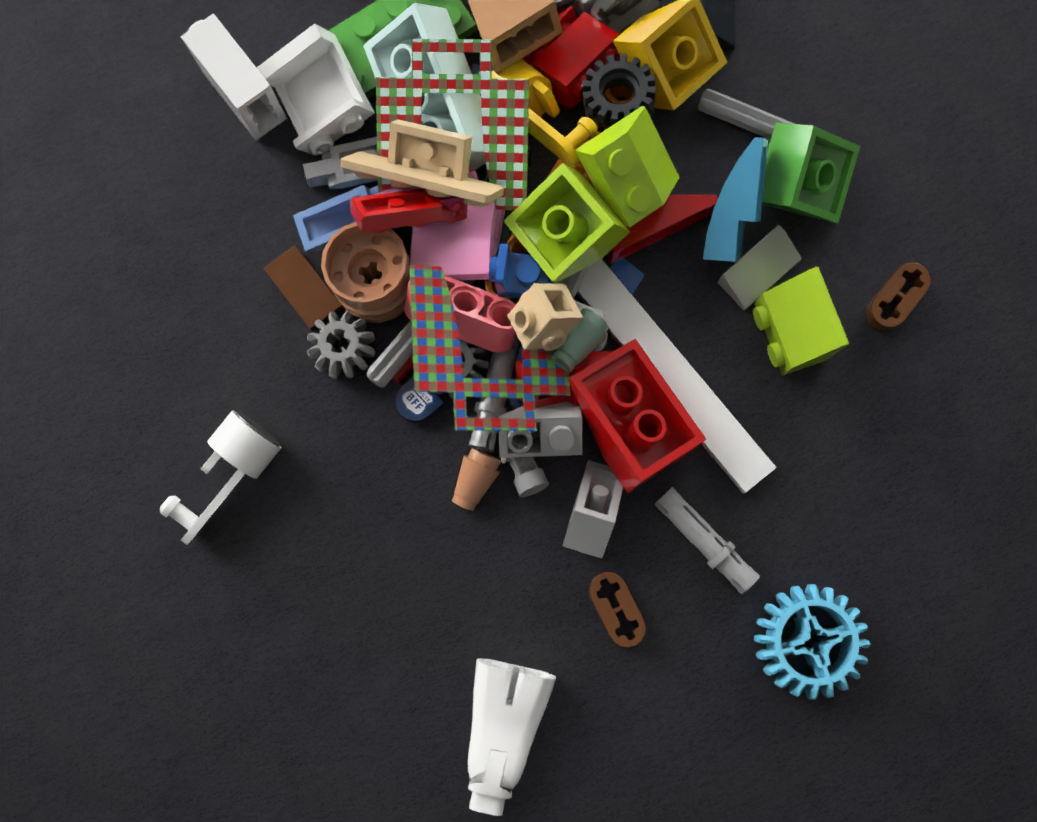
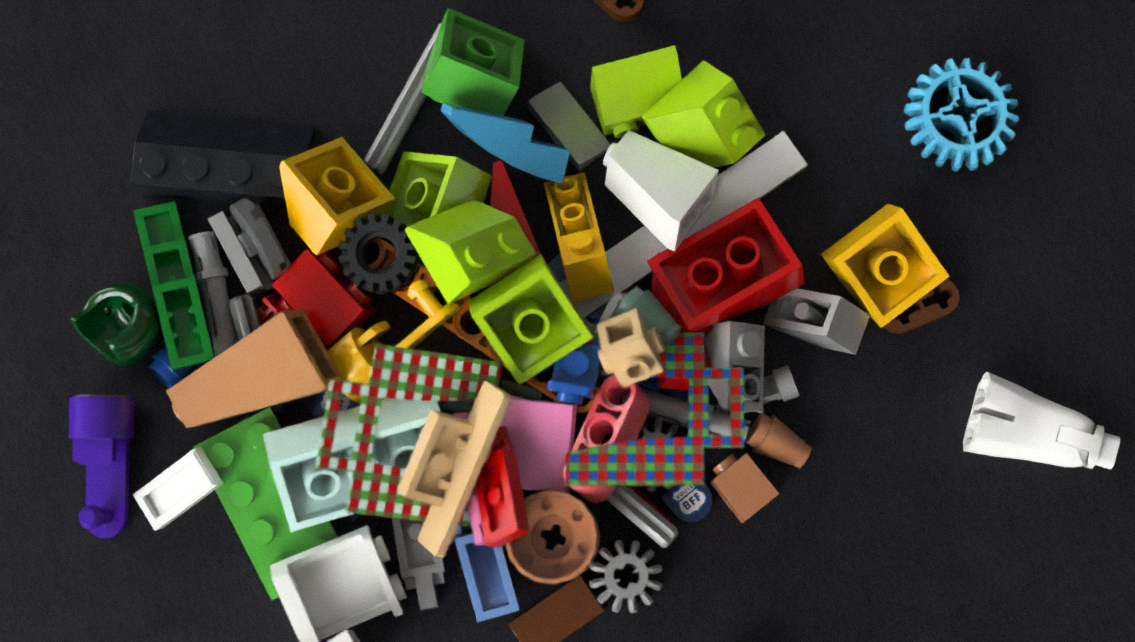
camera: 90 degrees left, 0 degrees up
light grey pin [654,487,760,594] -> none
none -> lime slope [385,151,492,226]
none -> yellow slope [544,172,615,302]
none -> white slope [603,130,719,252]
none -> lime slope [641,60,765,168]
none -> nougat brick [710,453,779,523]
none -> yellow slope [821,204,950,328]

